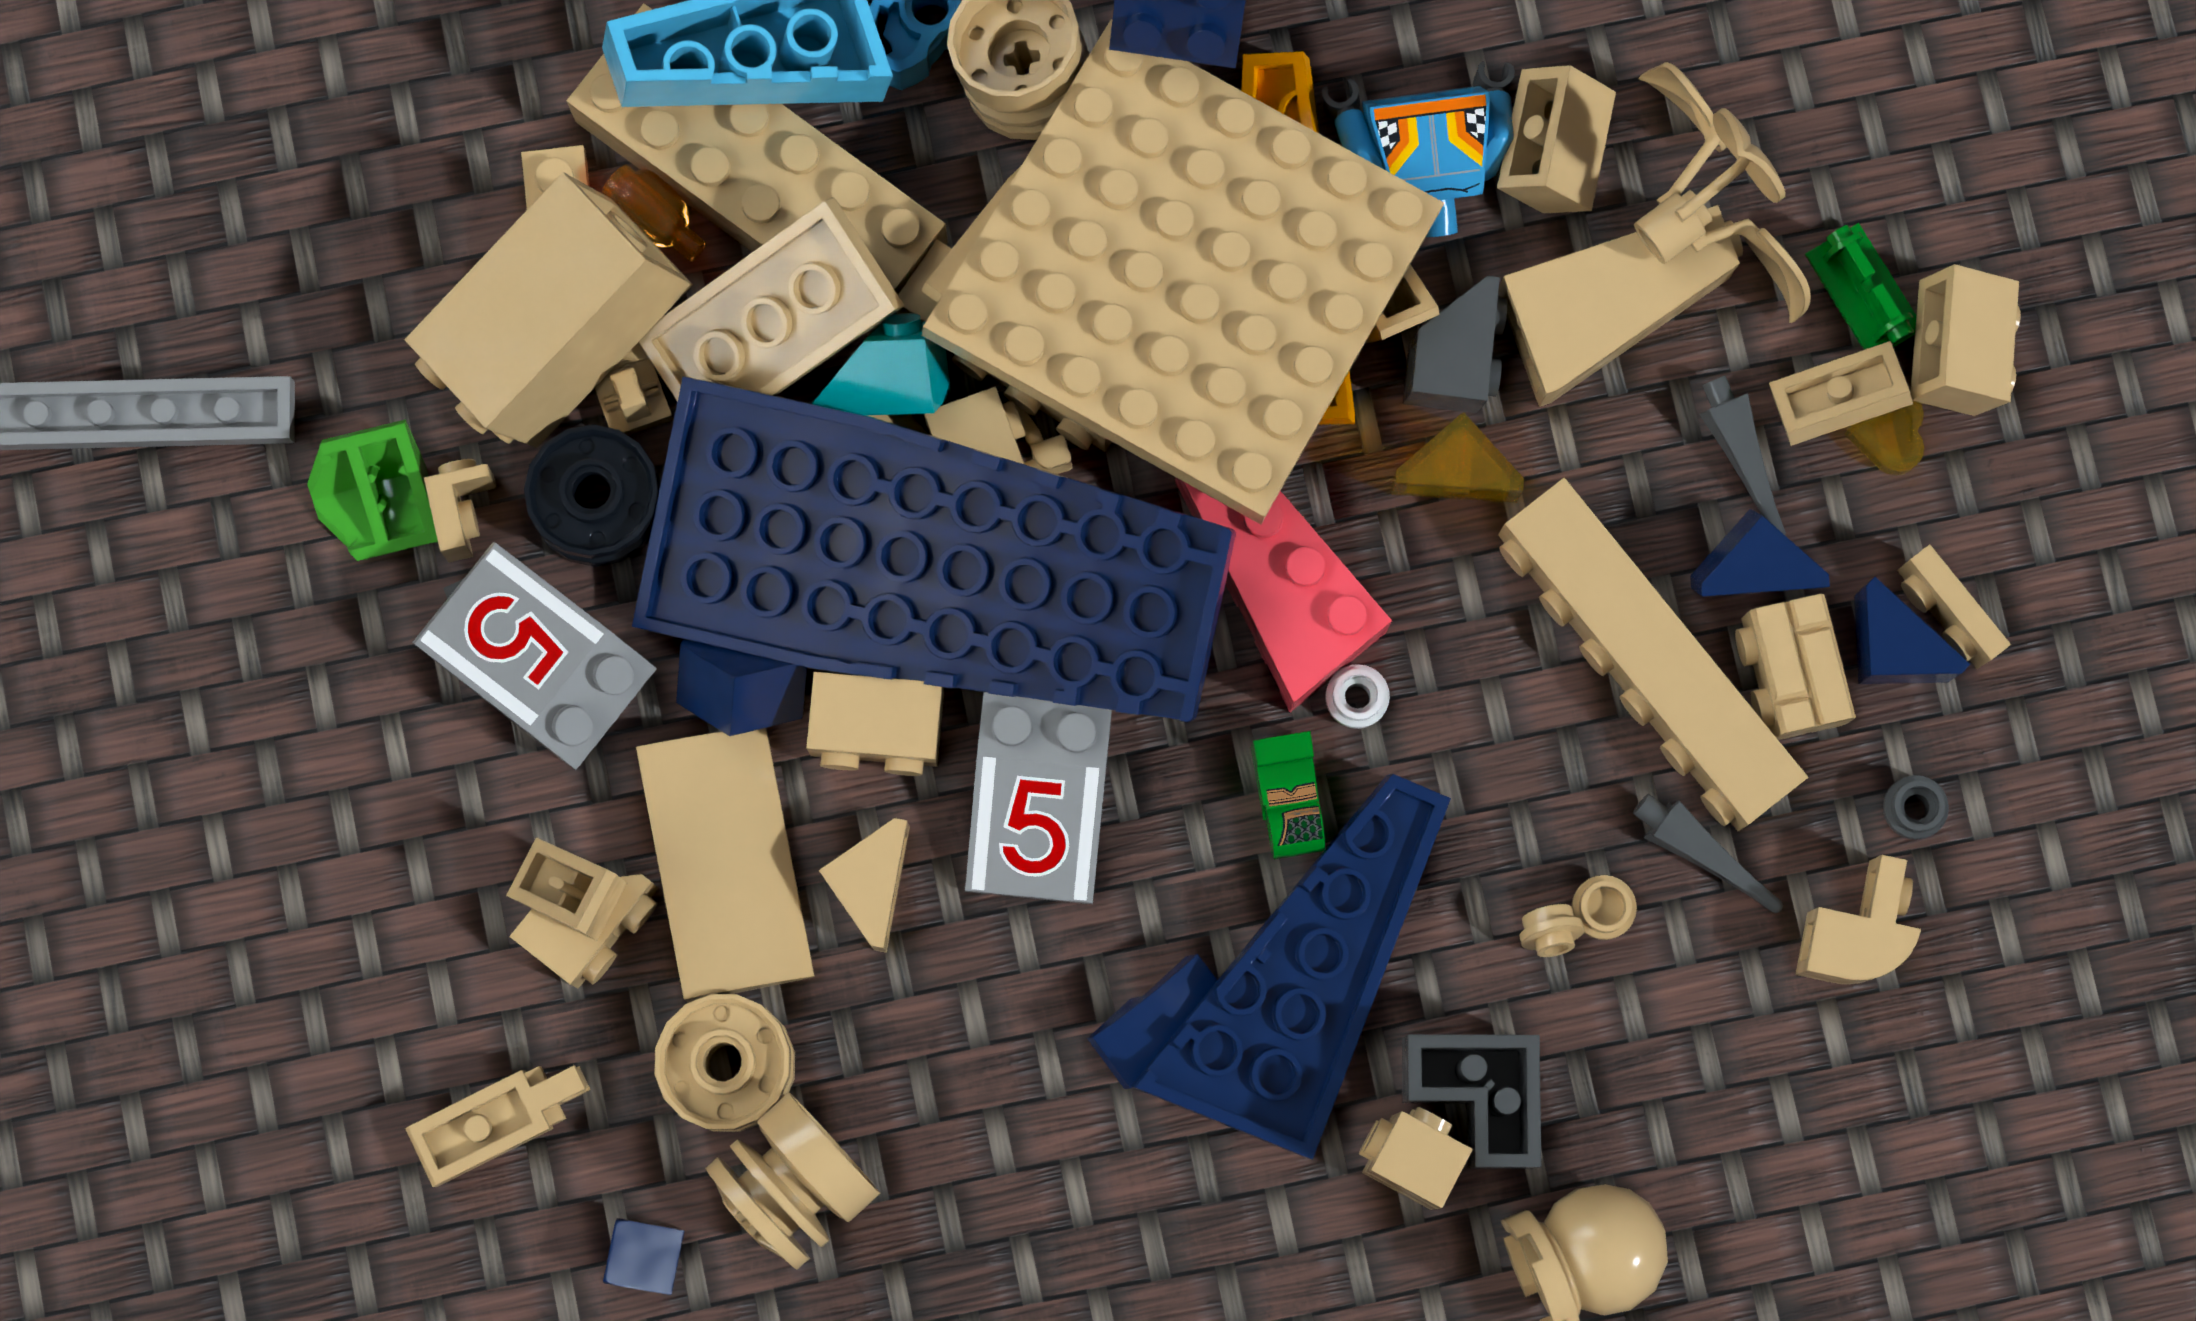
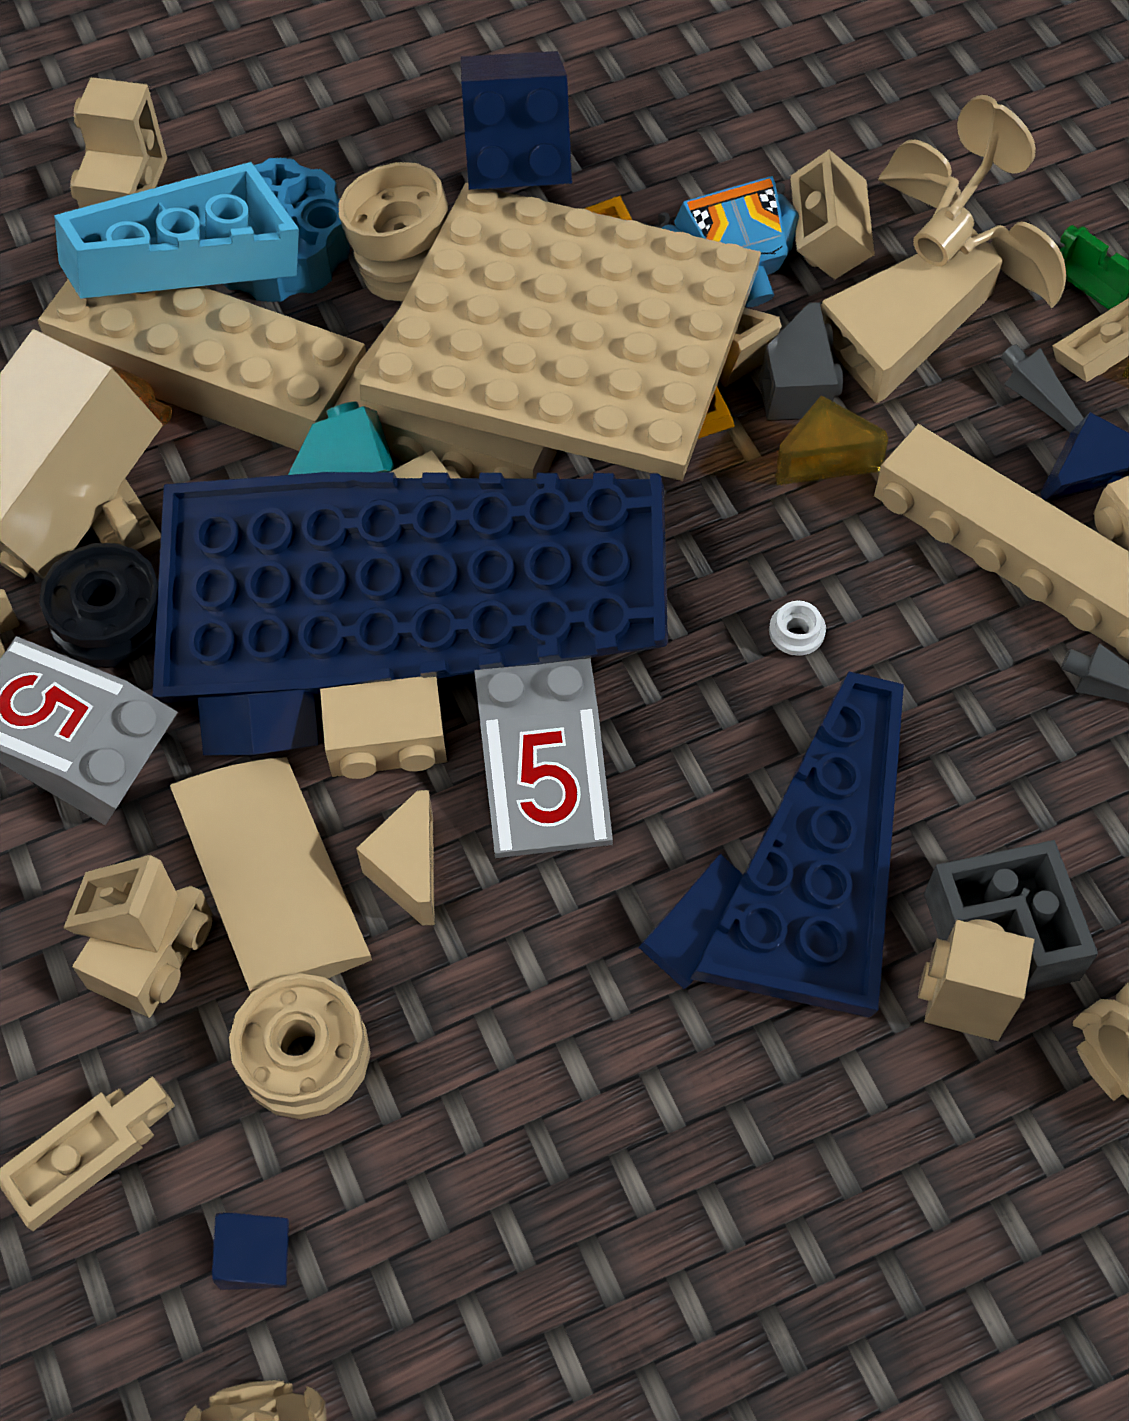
camera: 10 degrees left, 20 degrees down
tan plate [639,197,905,402] -> none
tan wheel [705,1092,881,1270] -> none
coral wedge [1175,477,1392,713] -> none
green leg [1250,731,1325,860] -> none
tan plate [1519,904,1585,957] -> none
tan plate [1571,875,1637,940] -> none

